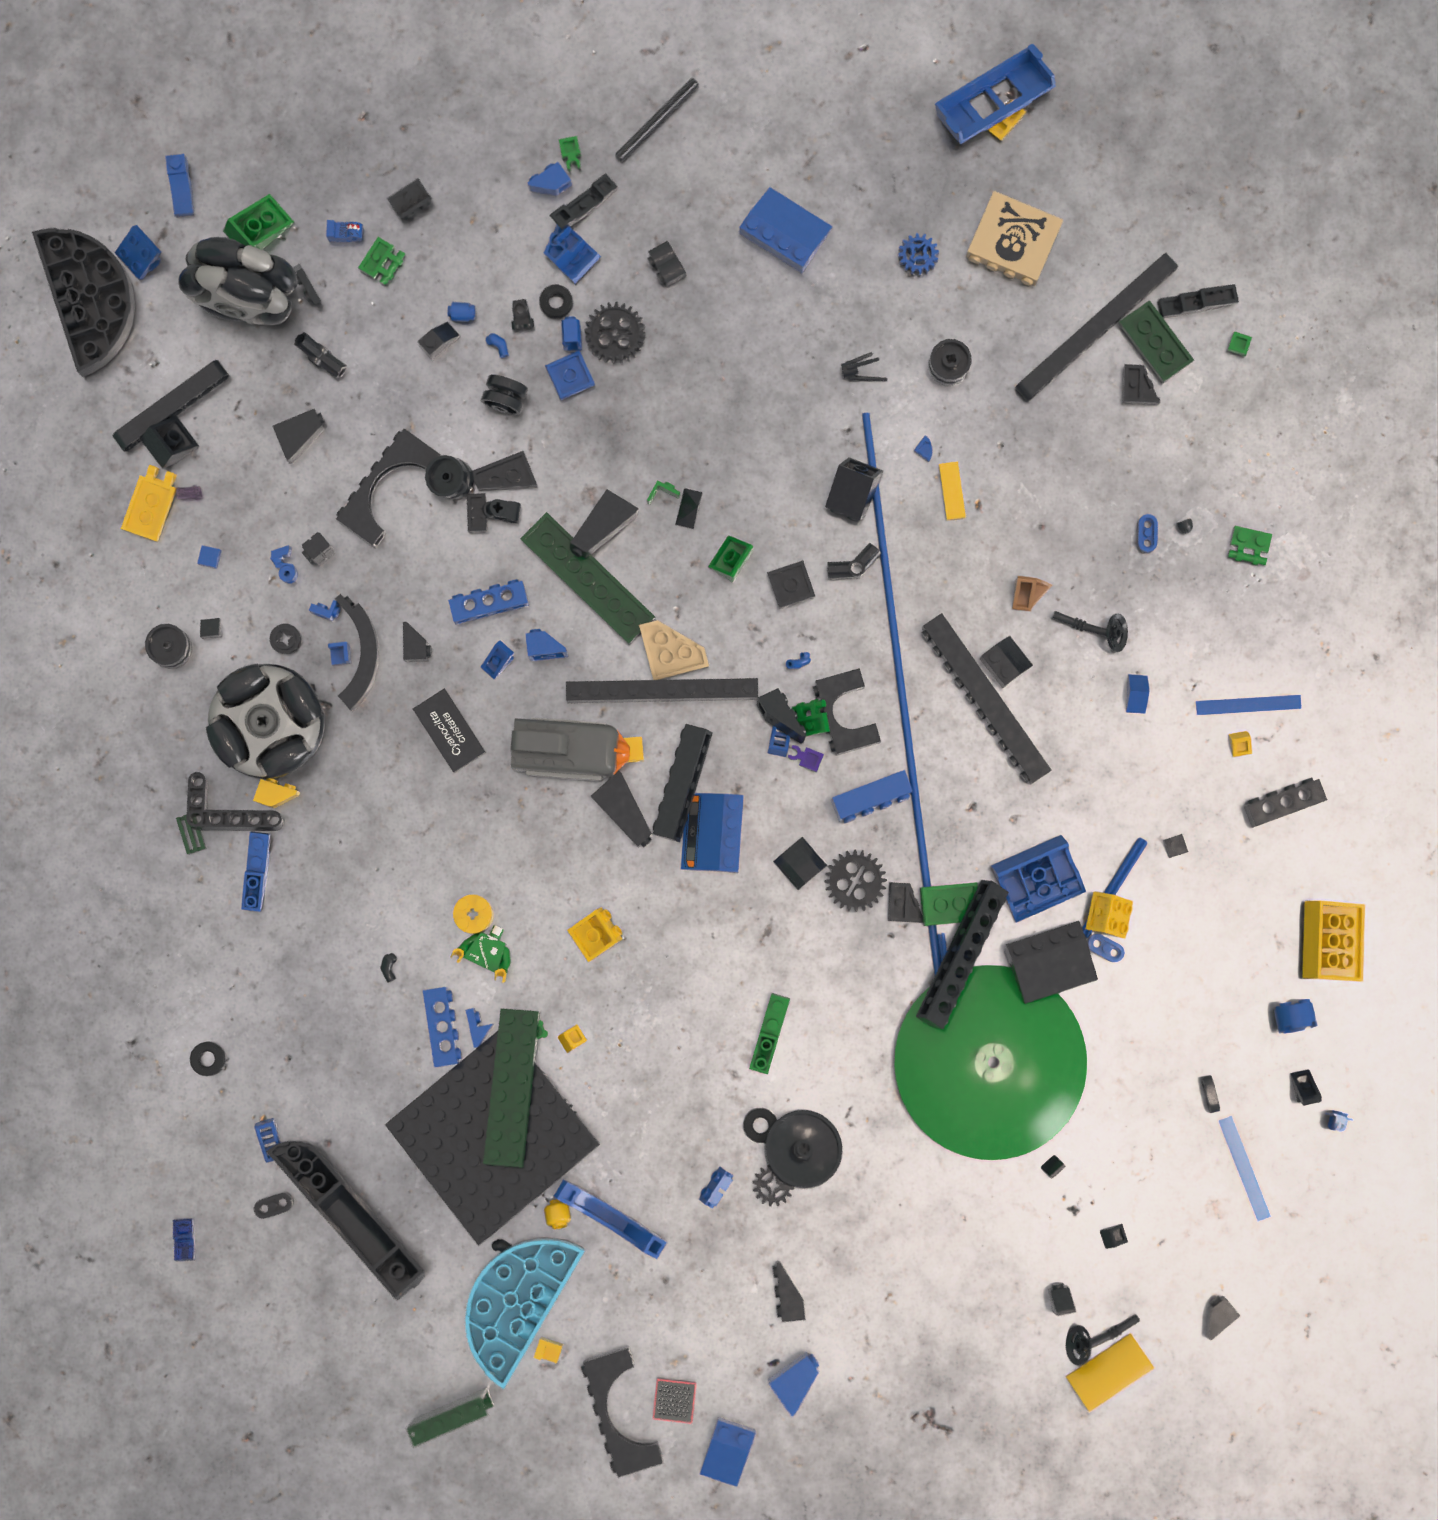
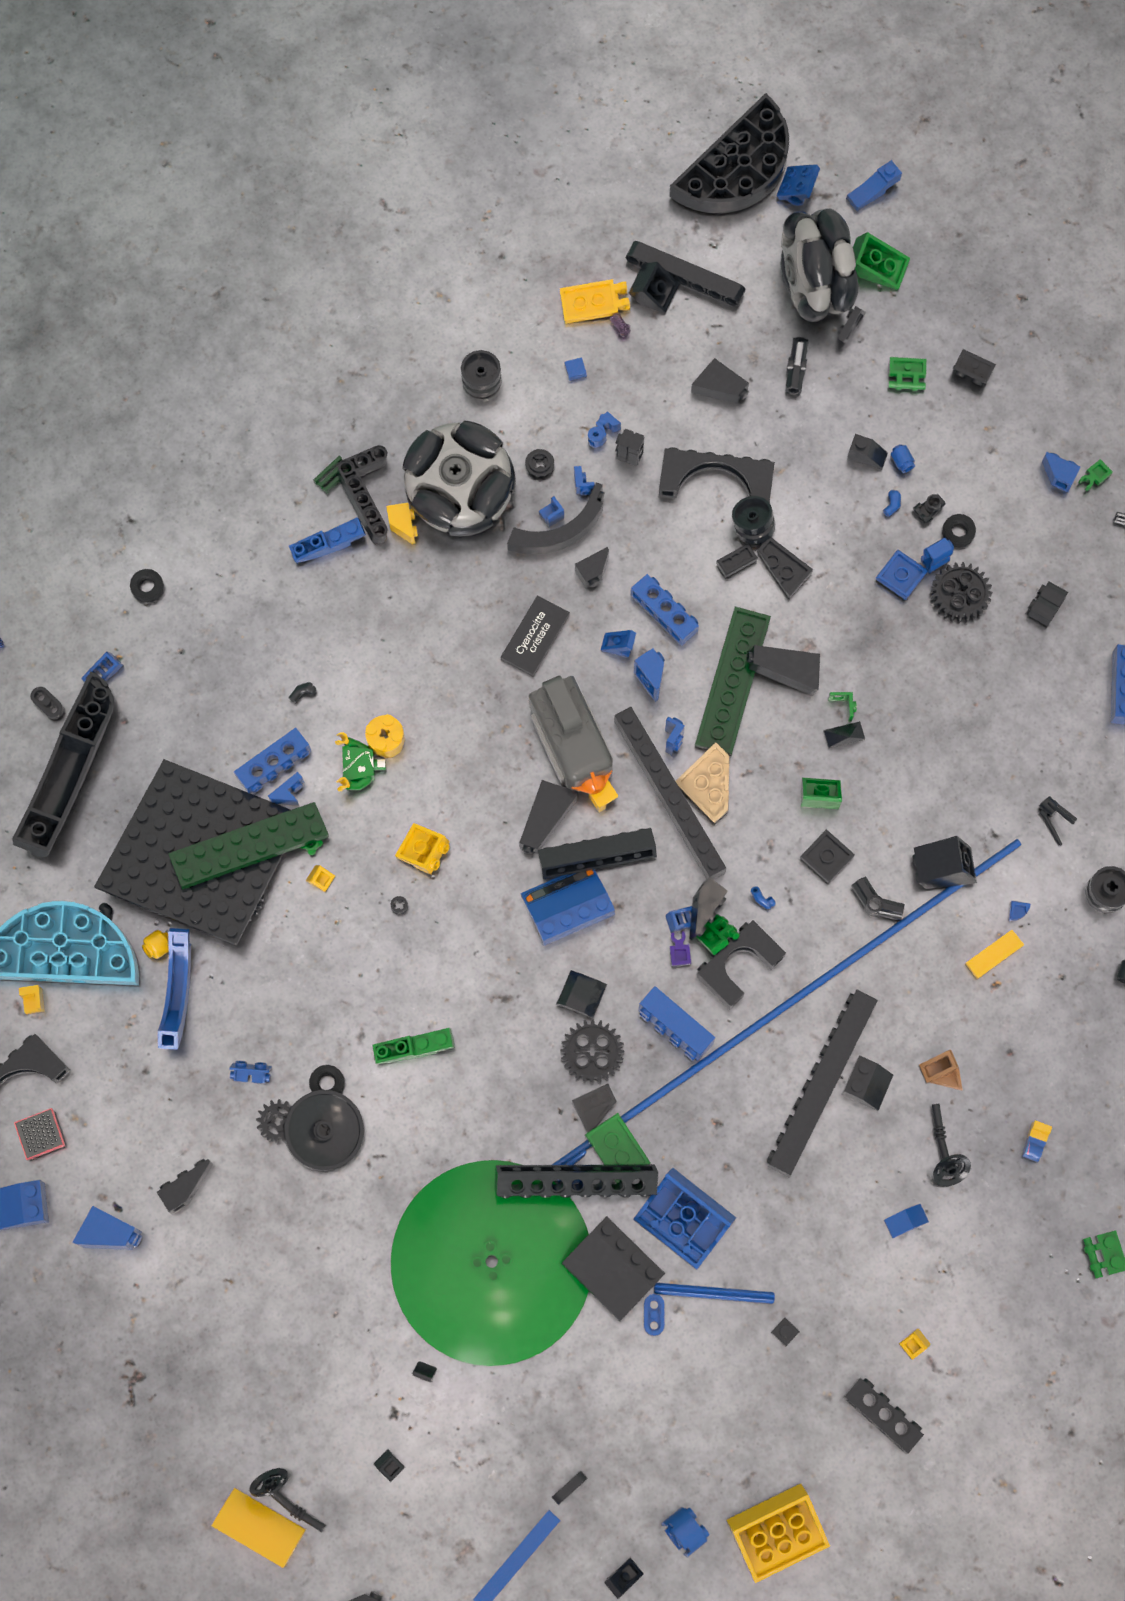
camera: 60 degrees right, 10 degrees down
black slope [200,618,221,639] -> none
blue leg [326,220,363,242] -> none
black wheel [481,374,528,415] -> none
black piece [482,499,521,523] -> none
blue slope [544,225,601,284] -> none
black slope [550,173,618,229] -> none
black slope [1048,1283,1076,1316] -> none
yellow bracket [1086,891,1133,939] -> none
blue plate [1137,514,1158,553] -> none
black hinge [1177,519,1193,534] -> none
blue sticker [1196,695,1302,715] -> none
none -> black bush [391,896,408,915]
none -> blue bracket [665,717,685,756]
none -> leg [1022,1120,1052,1162]

